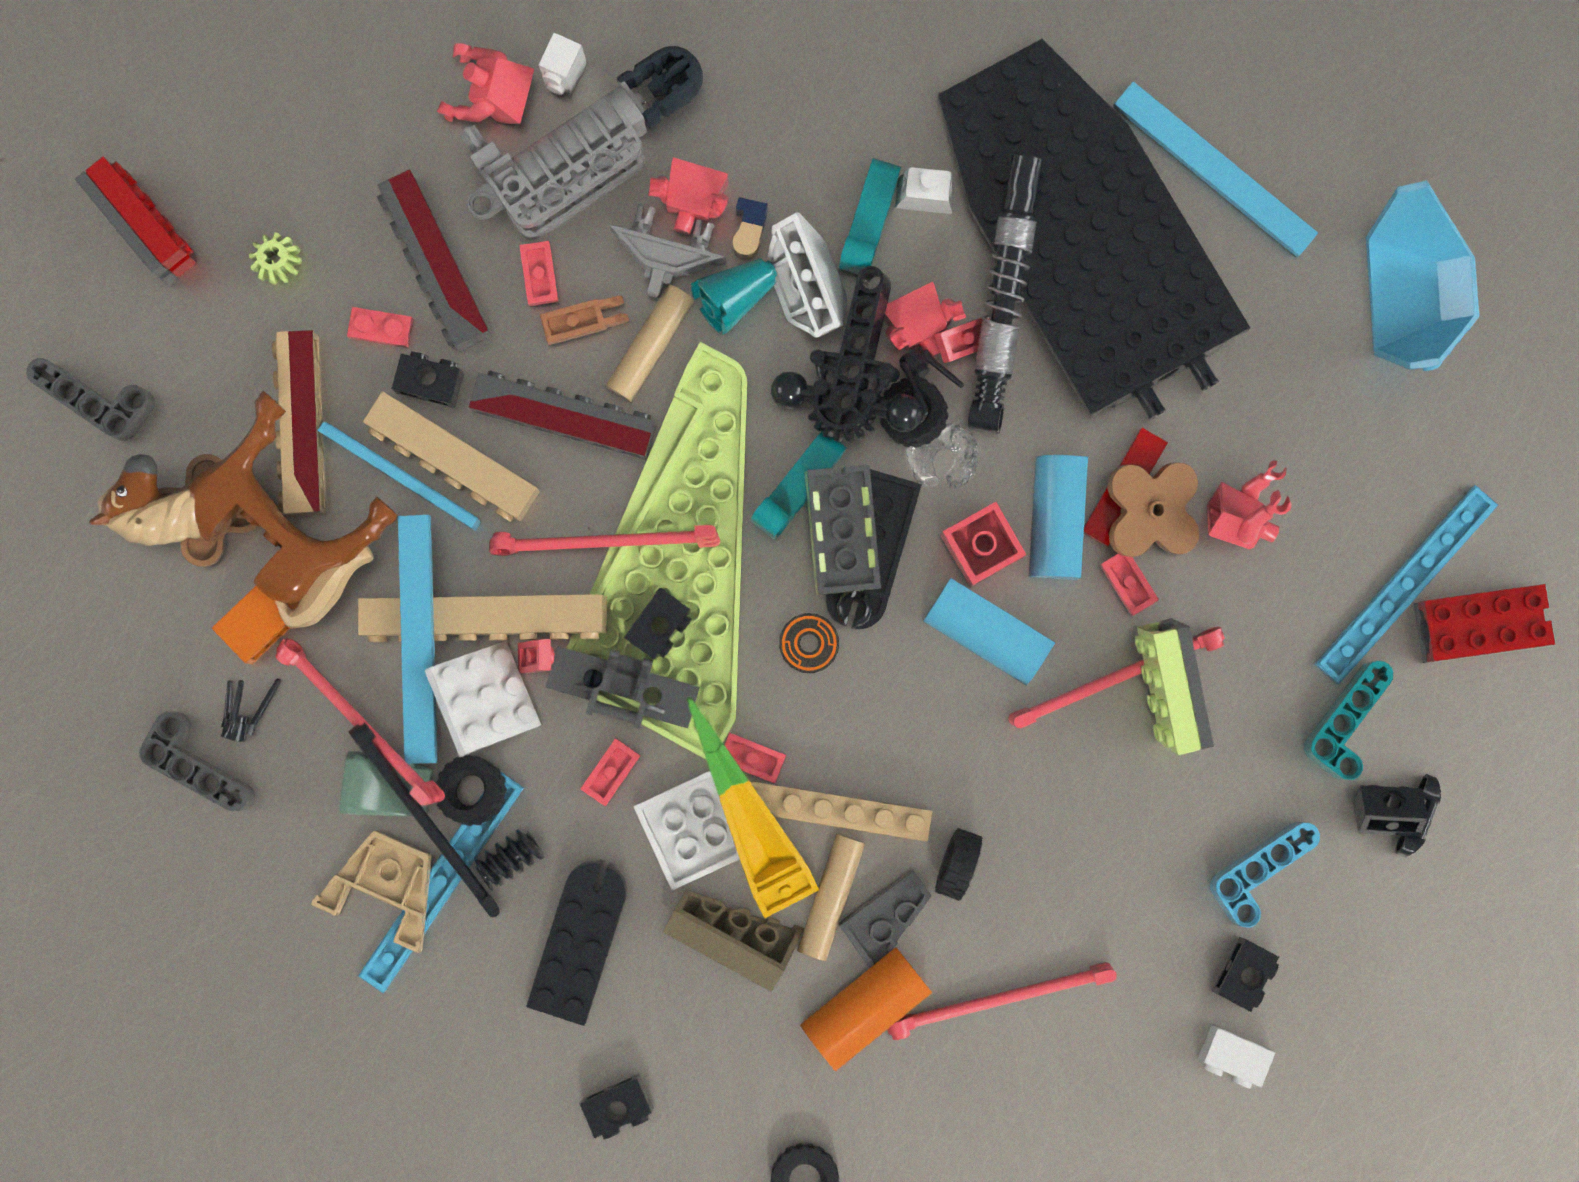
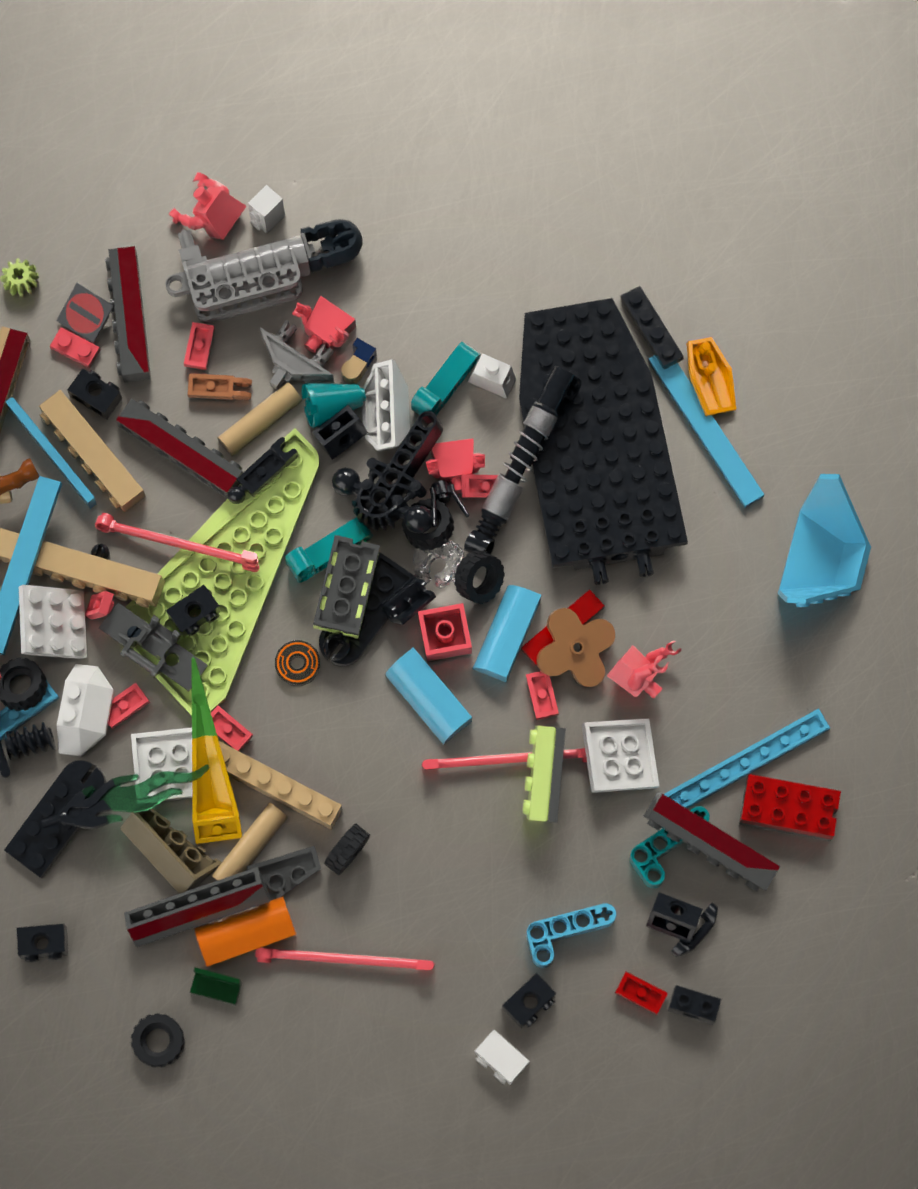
camera: 25 degrees right, 10 degrees down
none -> clear green piece [41,764,209,829]
none -> piece [56,282,114,344]
none -> white wedge [57,664,114,757]
none -> black hinge [91,544,110,559]
none -> dark grey brick [124,867,270,947]
none -> dark green panel [190,967,242,1006]
none -> black plate [227,437,298,504]
none -> black brick [312,405,368,460]
none -> black hinge [380,576,436,625]
none -> black tyre [454,550,505,604]
none -> white plate [582,719,659,793]
none -> red plate [615,972,668,1015]
none -> black plate [621,286,684,369]
none -> brick [643,792,780,891]
none -> black brick [667,985,721,1025]
none -> light orange piece [686,337,736,416]

